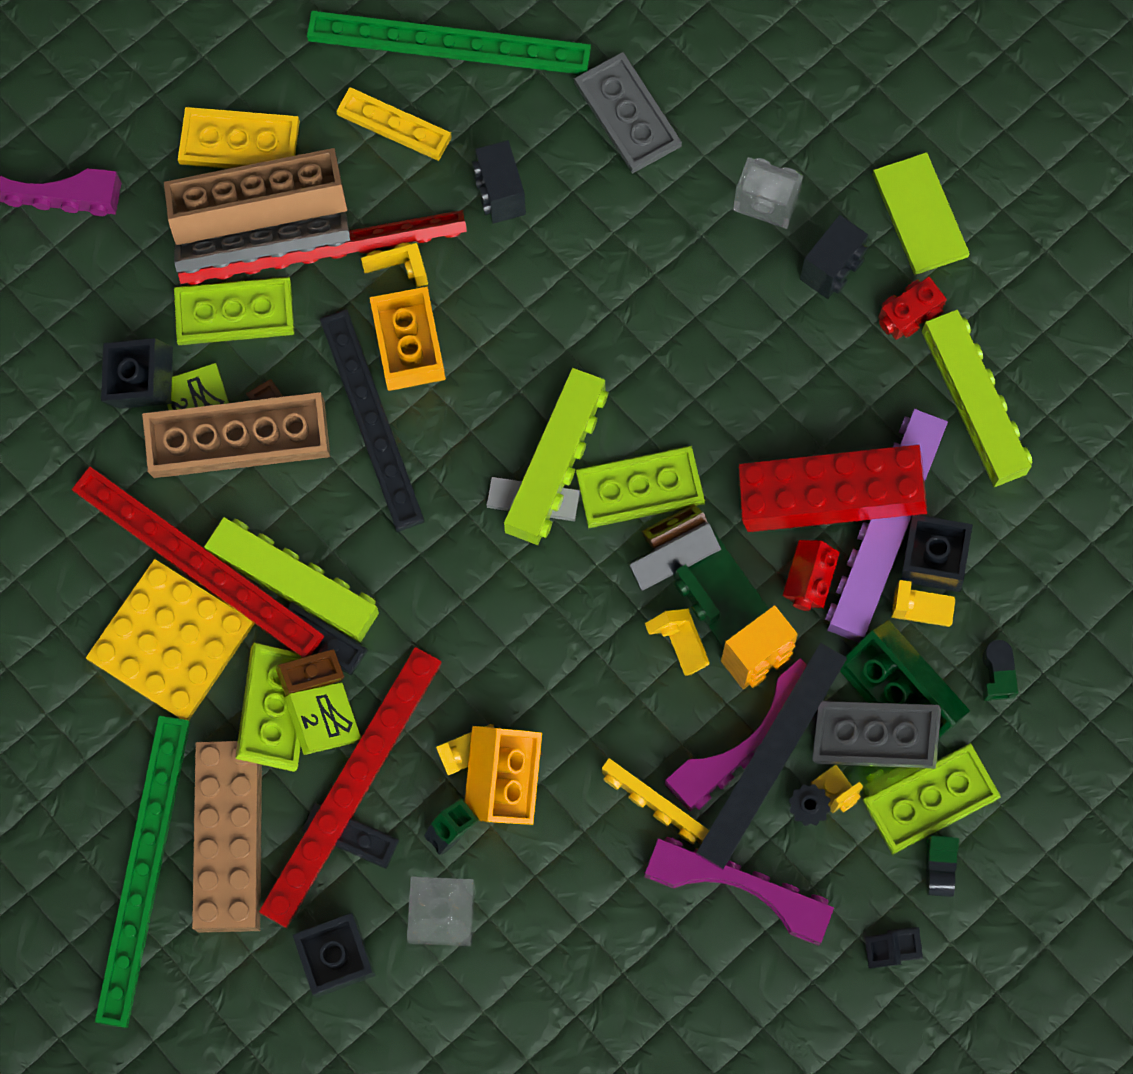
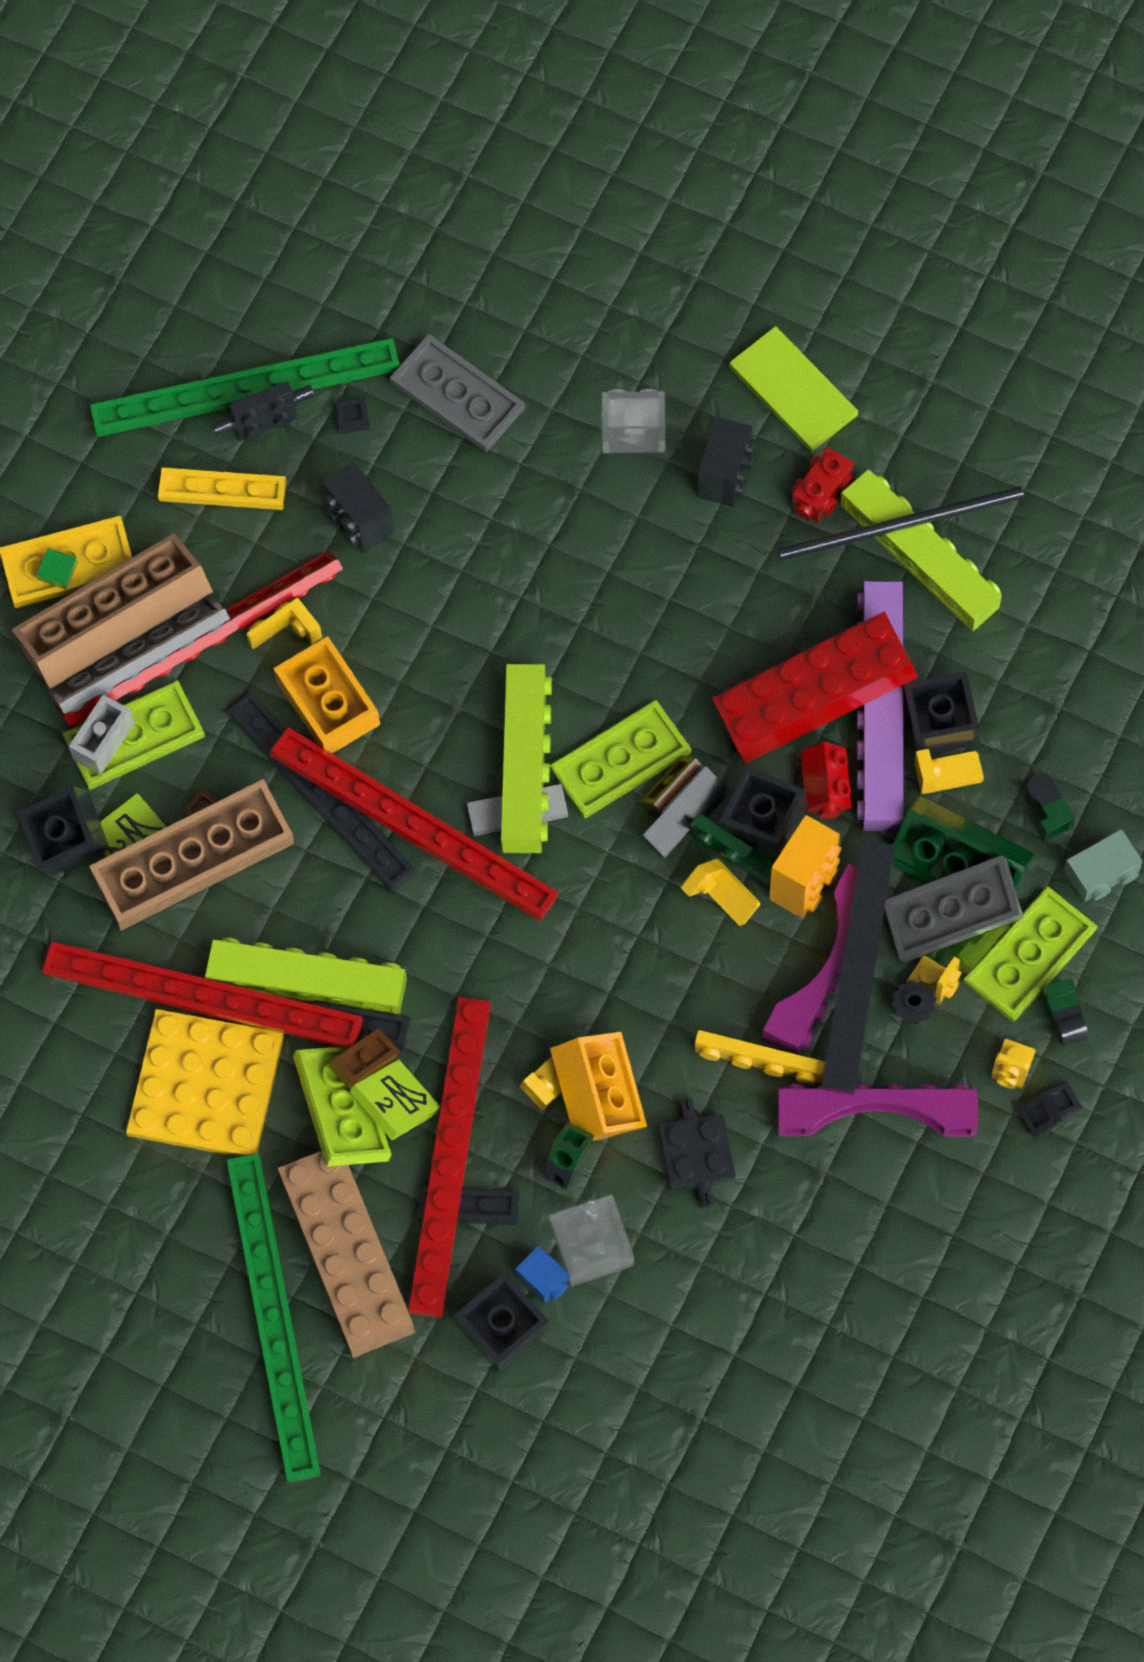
camera: 20 degrees left, 5 degrees down
none -> green tile [36,548,78,589]
none -> light grey brick [69,695,135,775]
none -> black plate [211,381,315,441]
none -> red plate [270,727,559,922]
none -> black tile [335,397,370,434]
none -> blue brick [515,1245,568,1304]
none -> black plate [657,1098,736,1209]
none -> black brick [719,767,808,858]
none -> black piece [777,486,1024,561]
none -> yellow bracket [991,1039,1036,1089]
none -> sand green brick [1064,829,1142,902]

